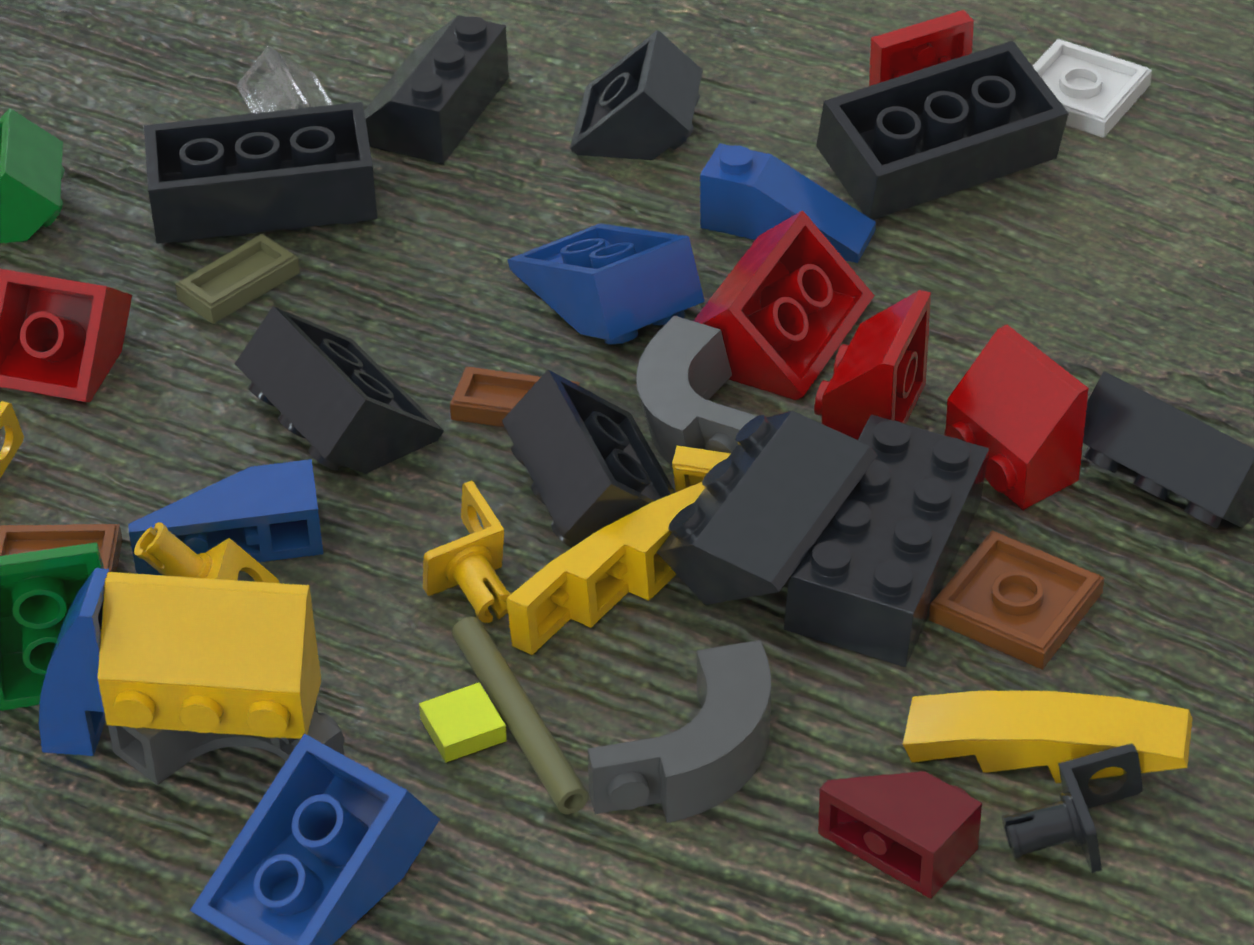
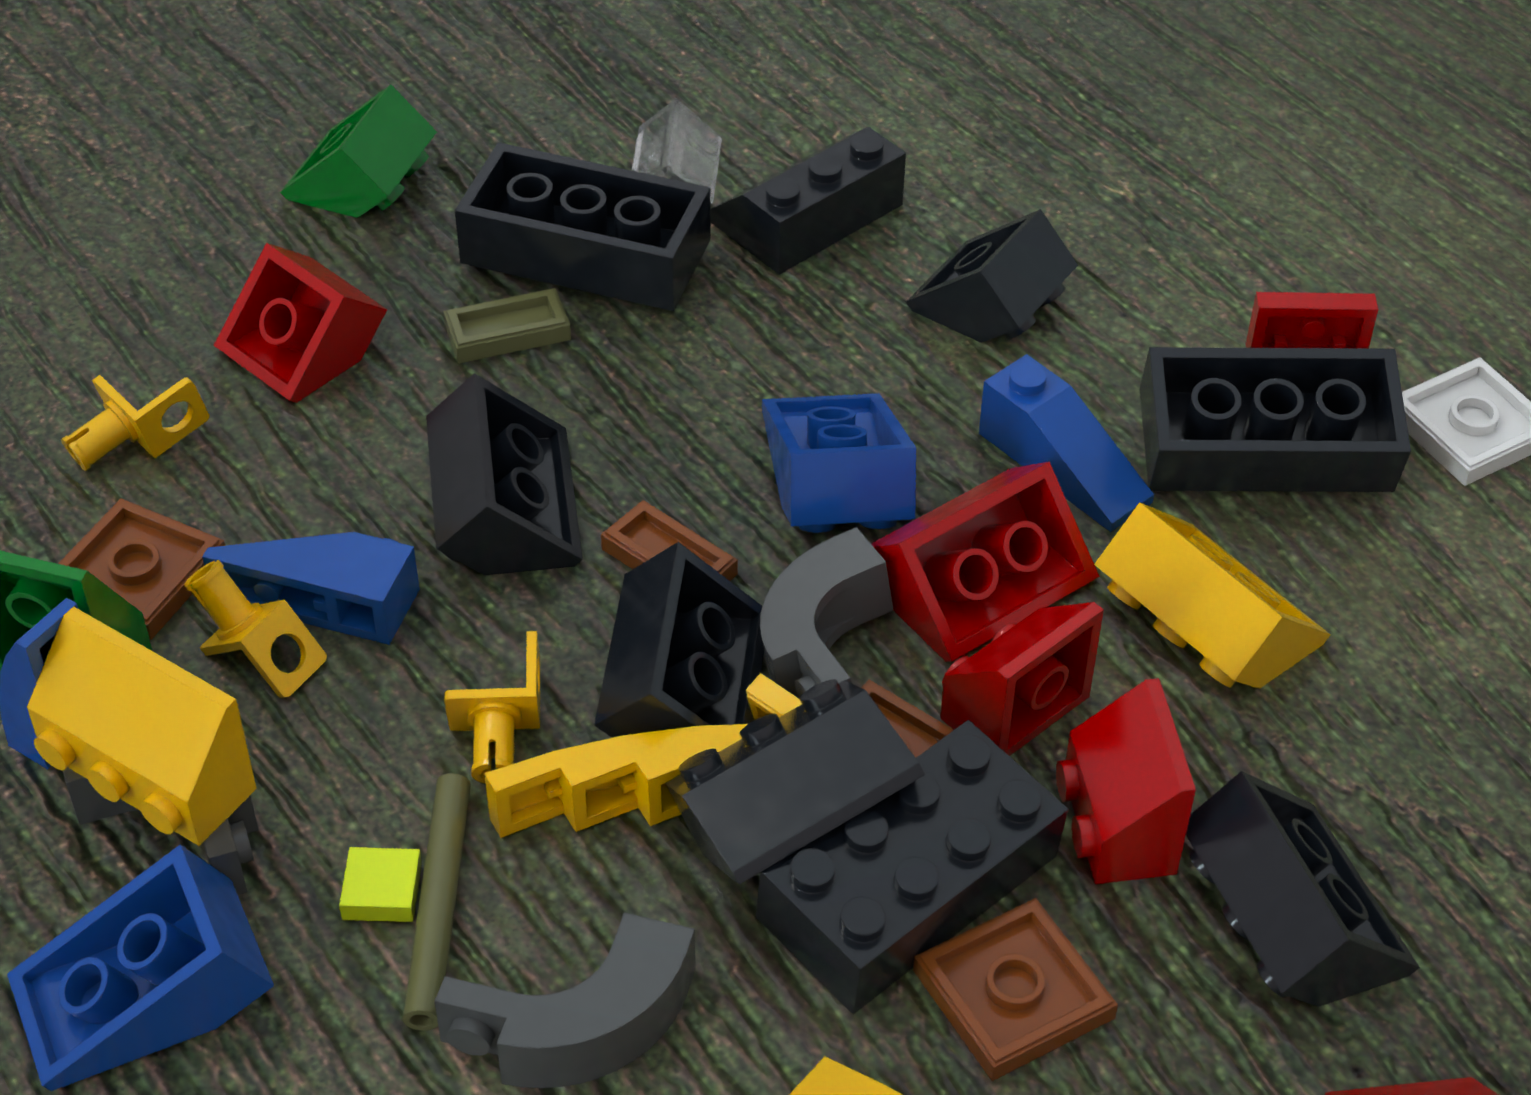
camera: 25 degrees right, 5 degrees up
none -> yellow slope [1094,502,1331,689]

